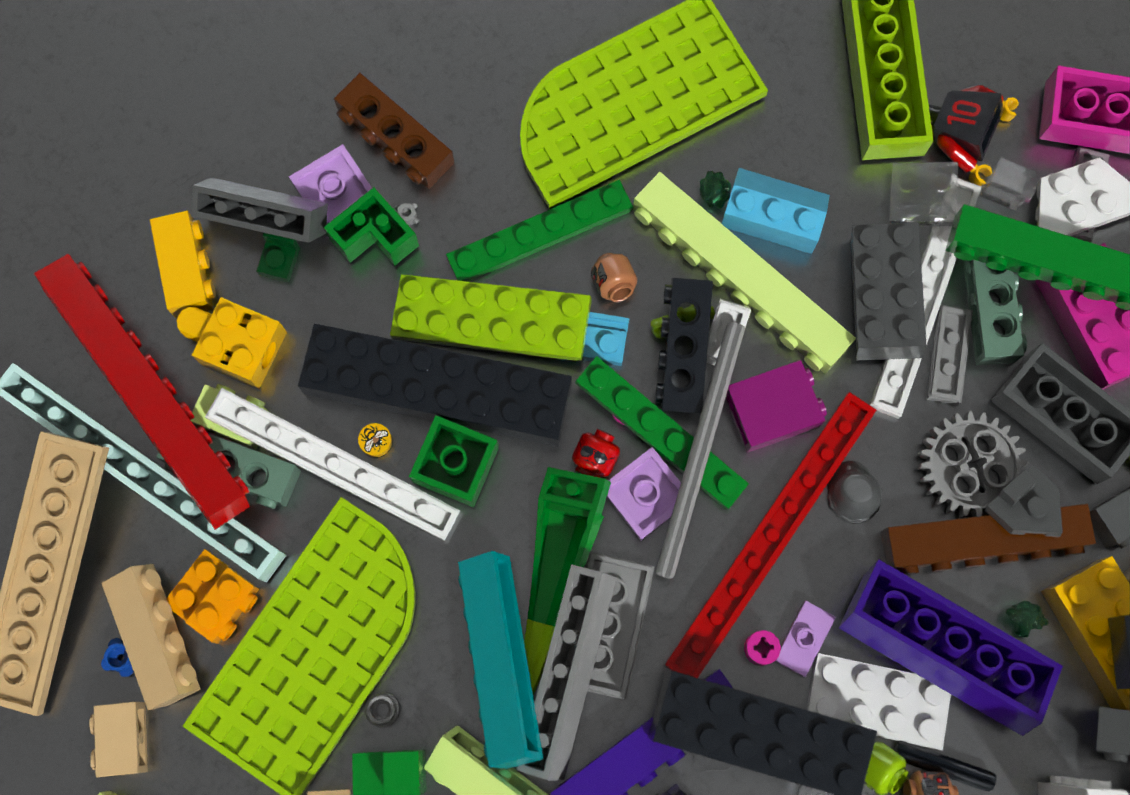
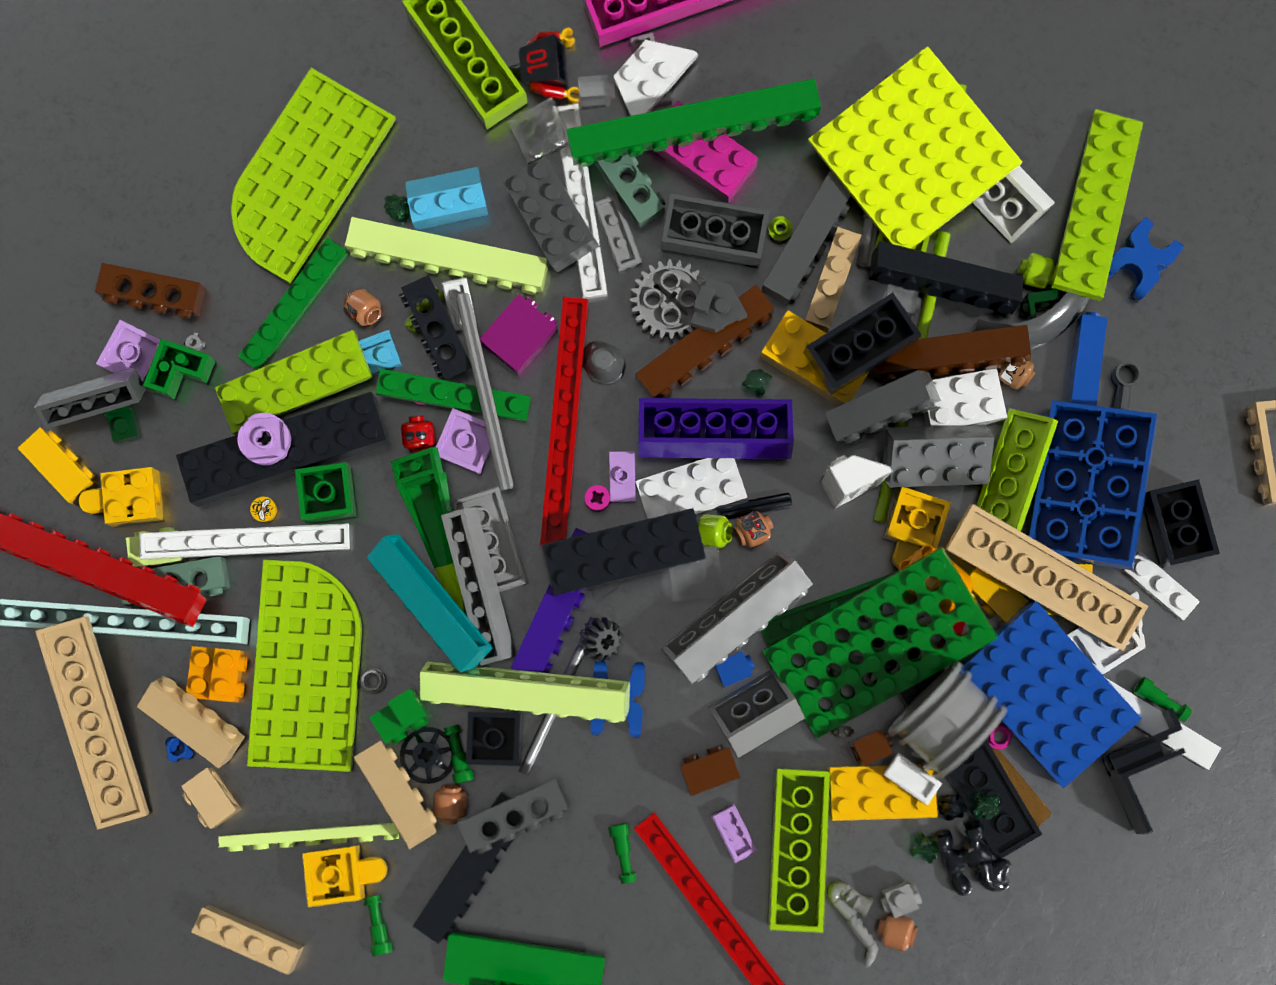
camera: 30 degrees left, 5 degrees up
none -> lavender plate [238,413,291,465]

